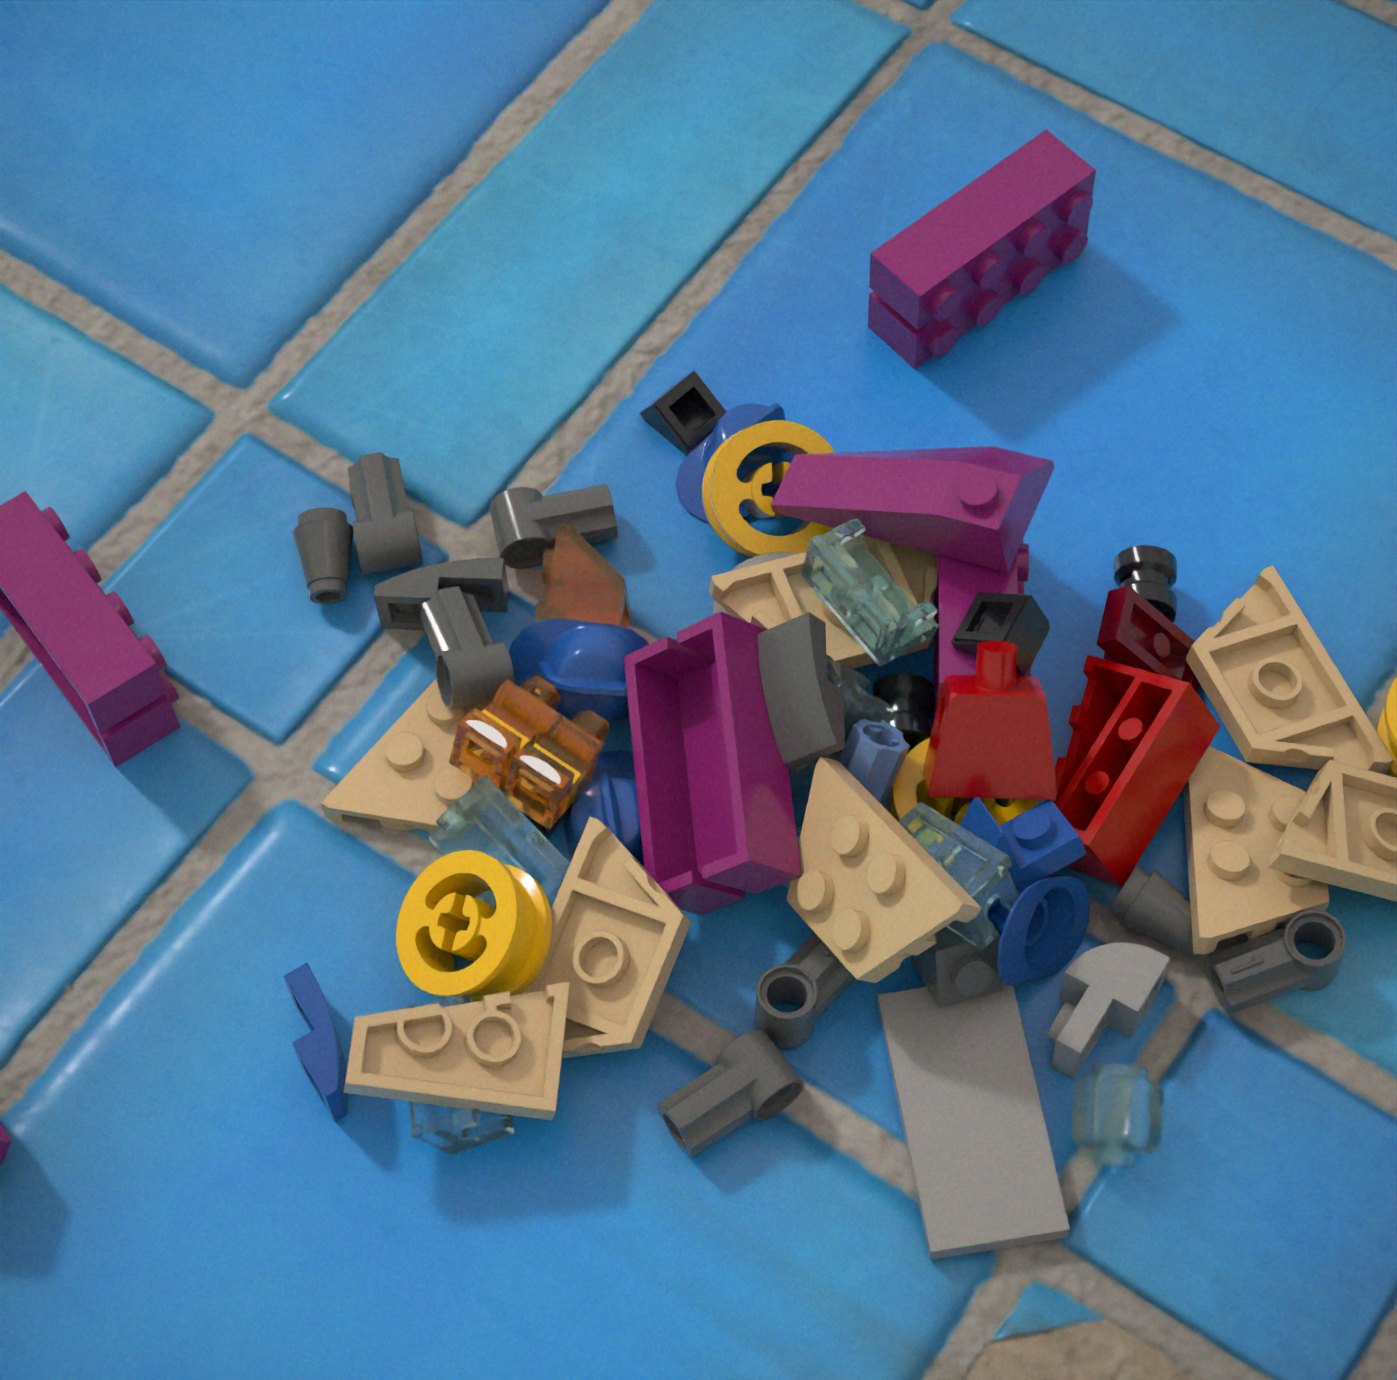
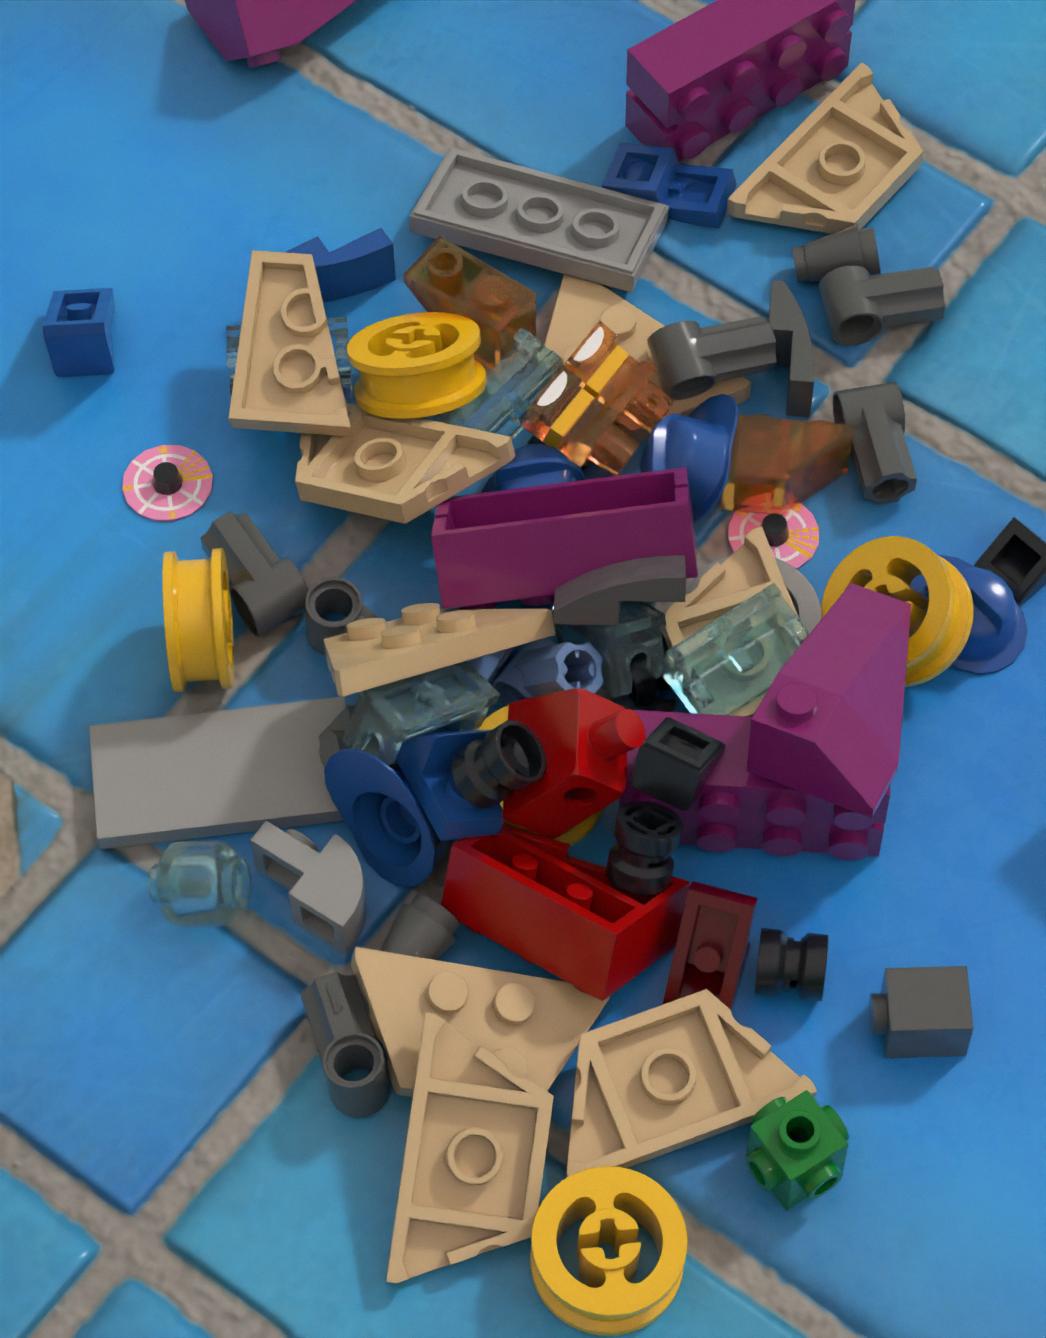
camera: 90 degrees right, 0 degrees up
none -> blue slope [43,288,115,377]
none -> bright pink piece [122,445,213,522]
none -> yellow wheel [162,548,234,692]
none -> clear orange slope [403,236,536,375]
none -> light grey tile [409,148,669,292]
none -> black wheel [451,721,546,809]
none -> blue slope [602,143,737,228]
none -> black wheel [605,801,683,895]
none -> tan wing [727,62,924,234]
none -> piece [728,495,819,570]
none -> green brick [745,1090,849,1211]
none -> dark grey brick [869,966,973,1058]

